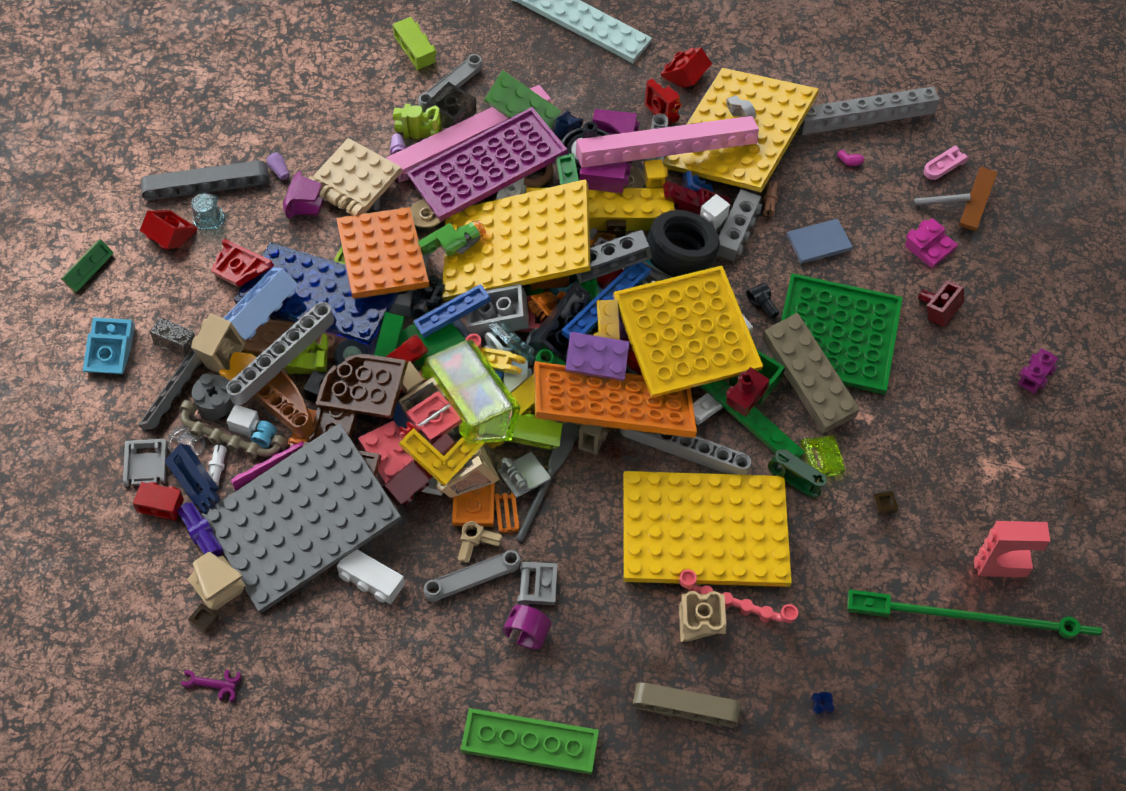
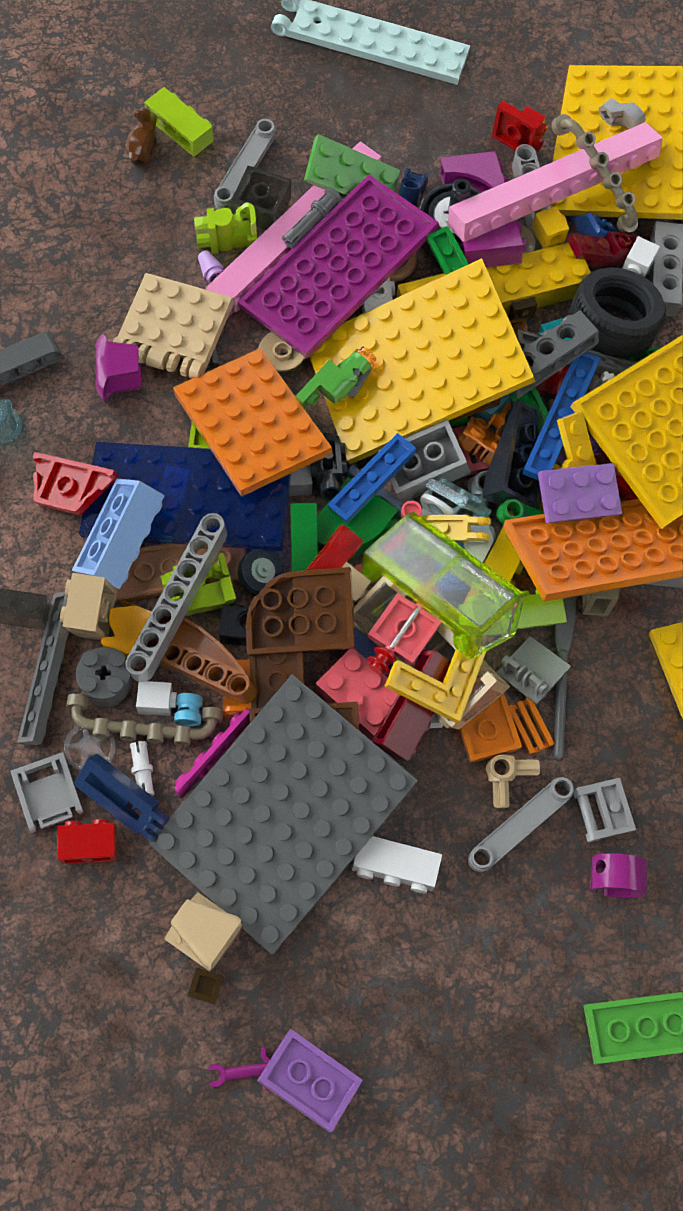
camera: 20 degrees left, 10 degrees up
dark purple piece [177,502,223,557] -> none
lavender cone [266,152,290,180] -> none
red slope [660,47,712,88] -> none
none -> reddish brown animal [126,106,157,163]
none -> medium lavender plate [257,1029,363,1133]
none -> dark grey pin [282,187,342,248]
none -> dark tan bar [552,114,638,233]

